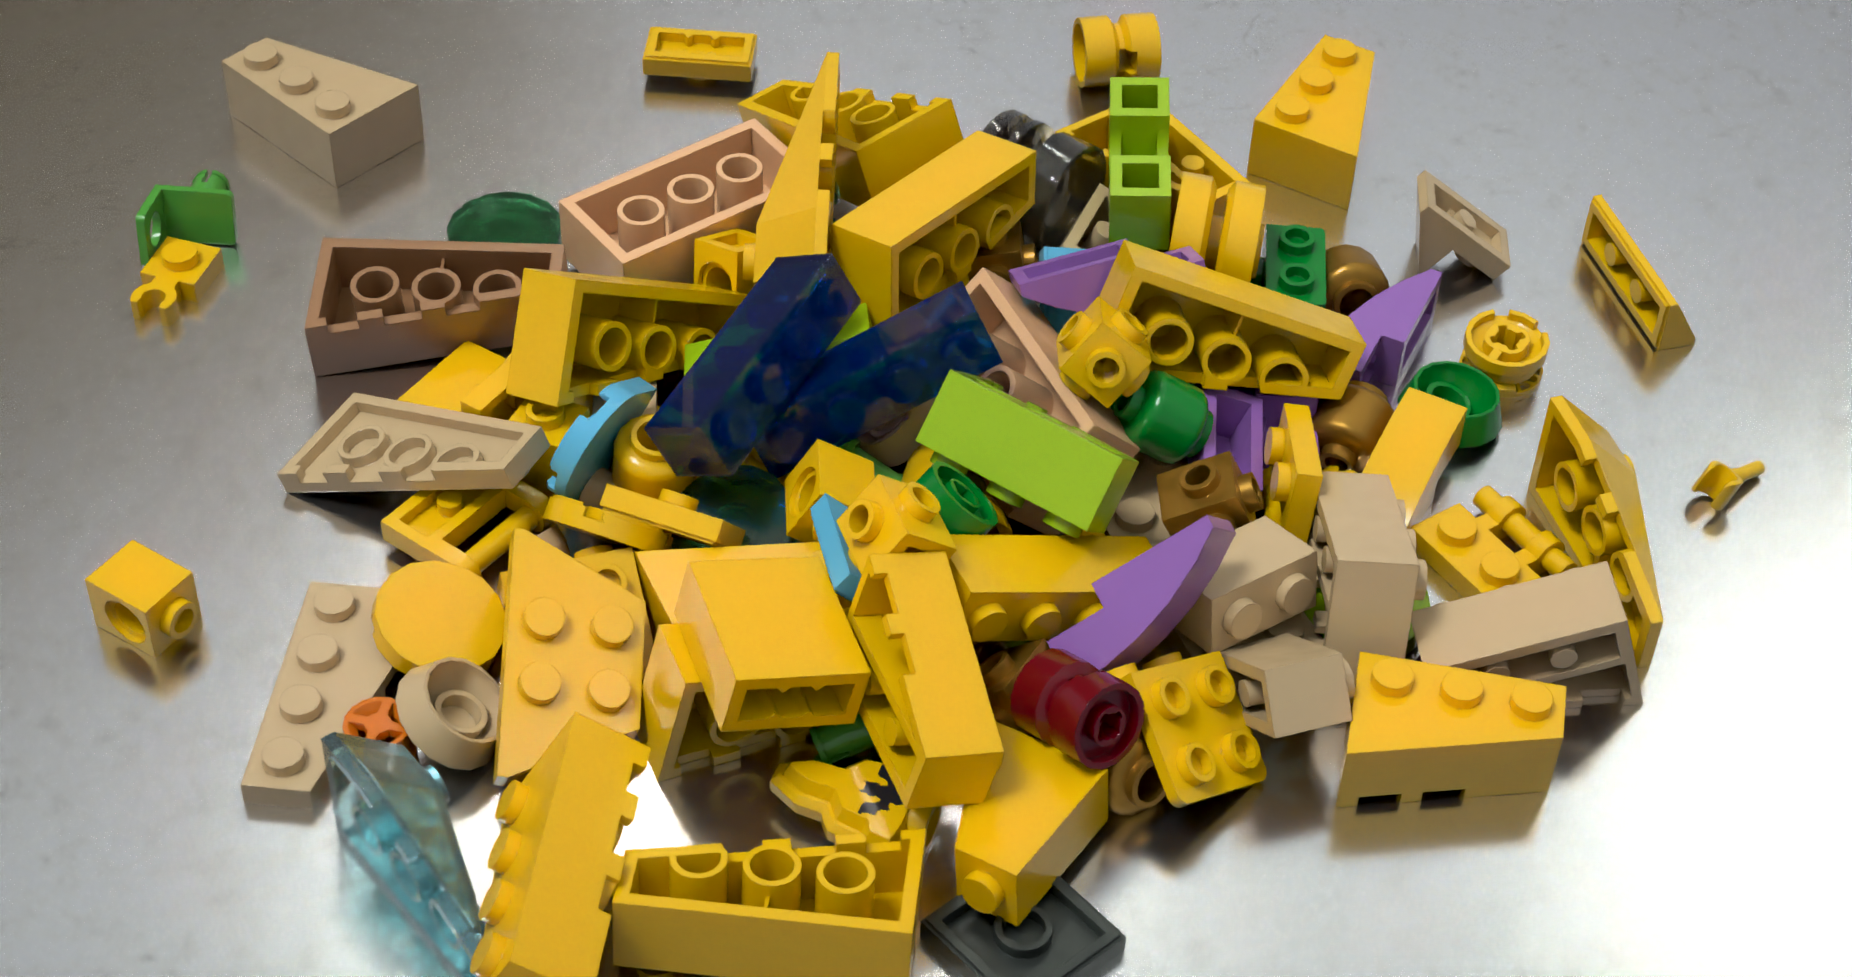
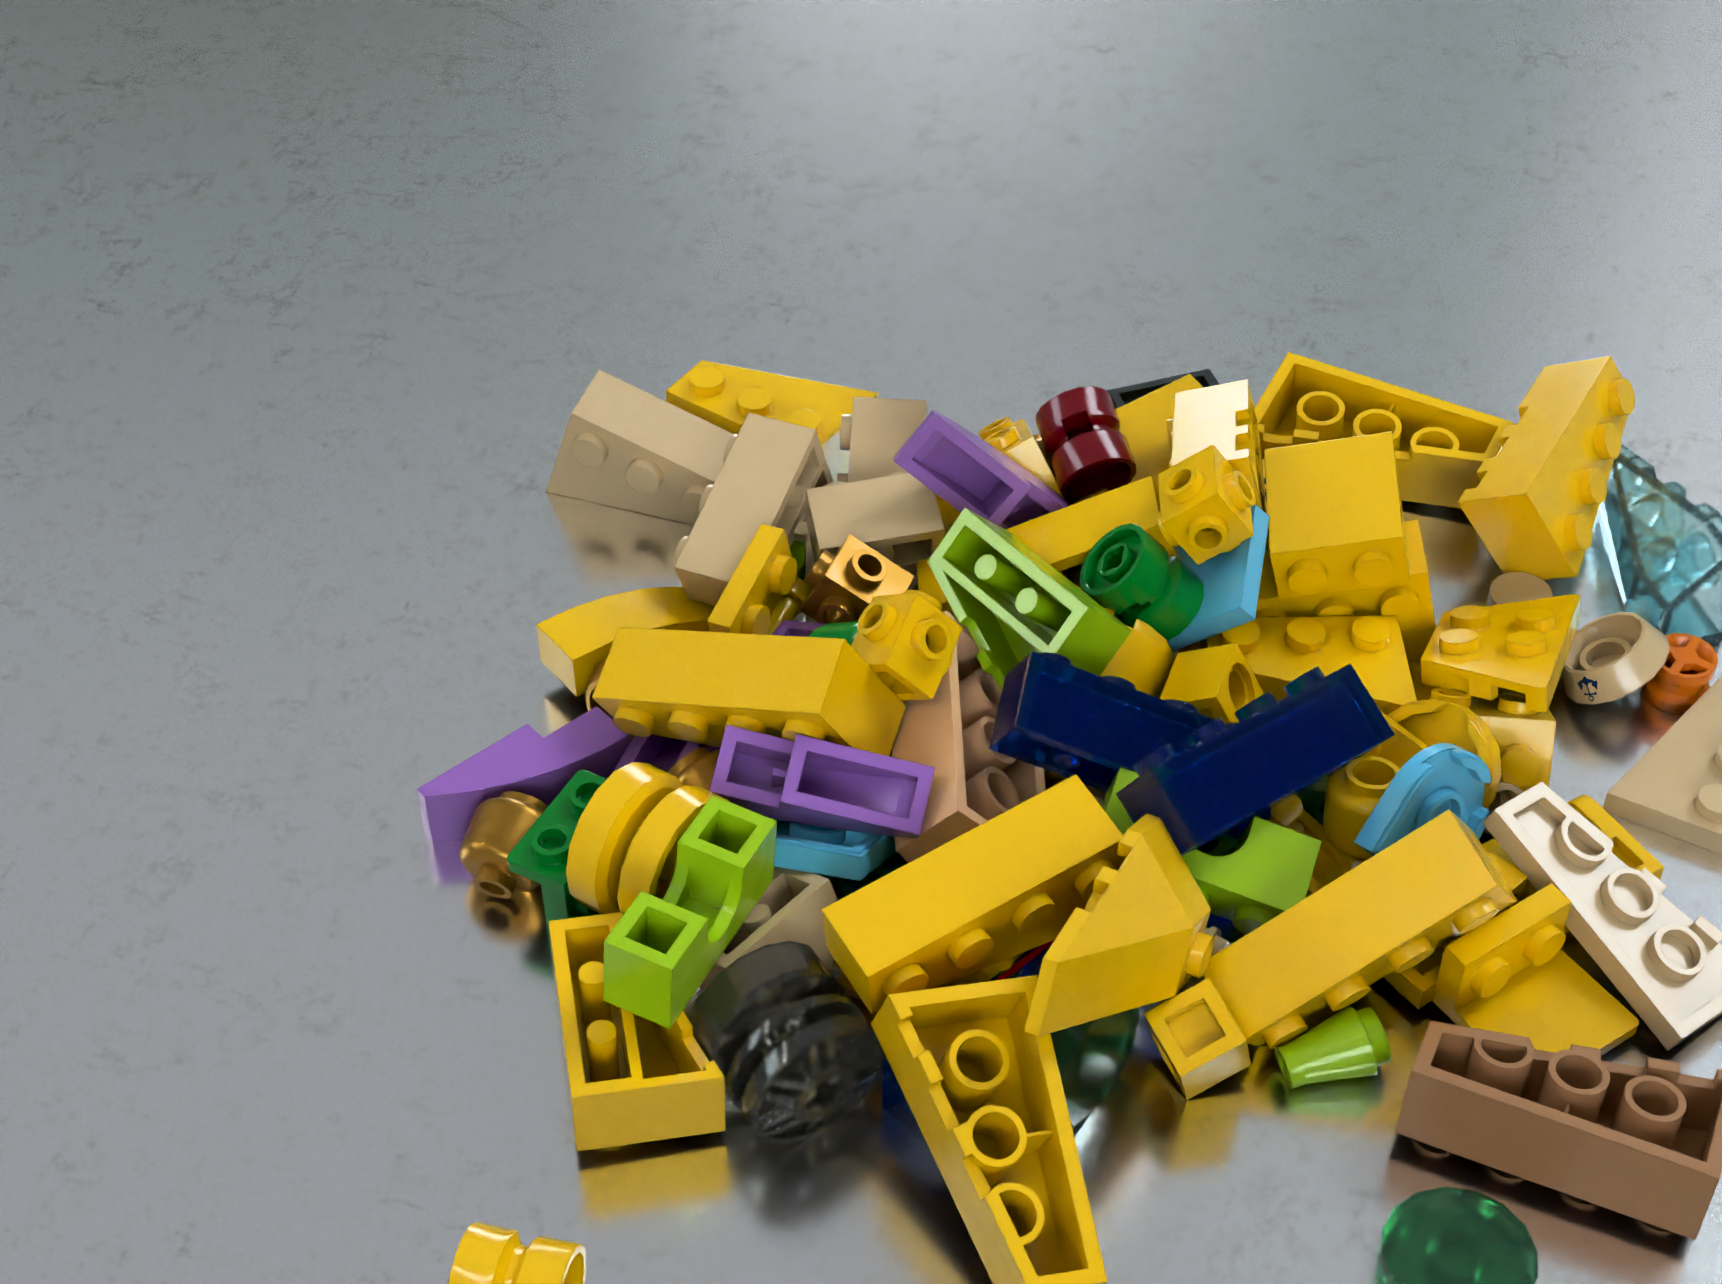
camera: 155 degrees left, 0 degrees up
yellow tile [371,560,505,674] -> none
light nougat brick [559,118,788,284] -> none
yellow wedge [1247,35,1375,210] -> none
green hat [1398,361,1502,448] -> none
yellow plate [1410,486,1578,598] -> none
tan slope [1416,170,1511,280] -> none
yellow wheel [1459,309,1550,398] -> none
yellow wedge [1528,395,1664,669] -> none
yellow slope [1582,195,1696,351] -> none
yellow hand [1691,460,1765,511] -> none

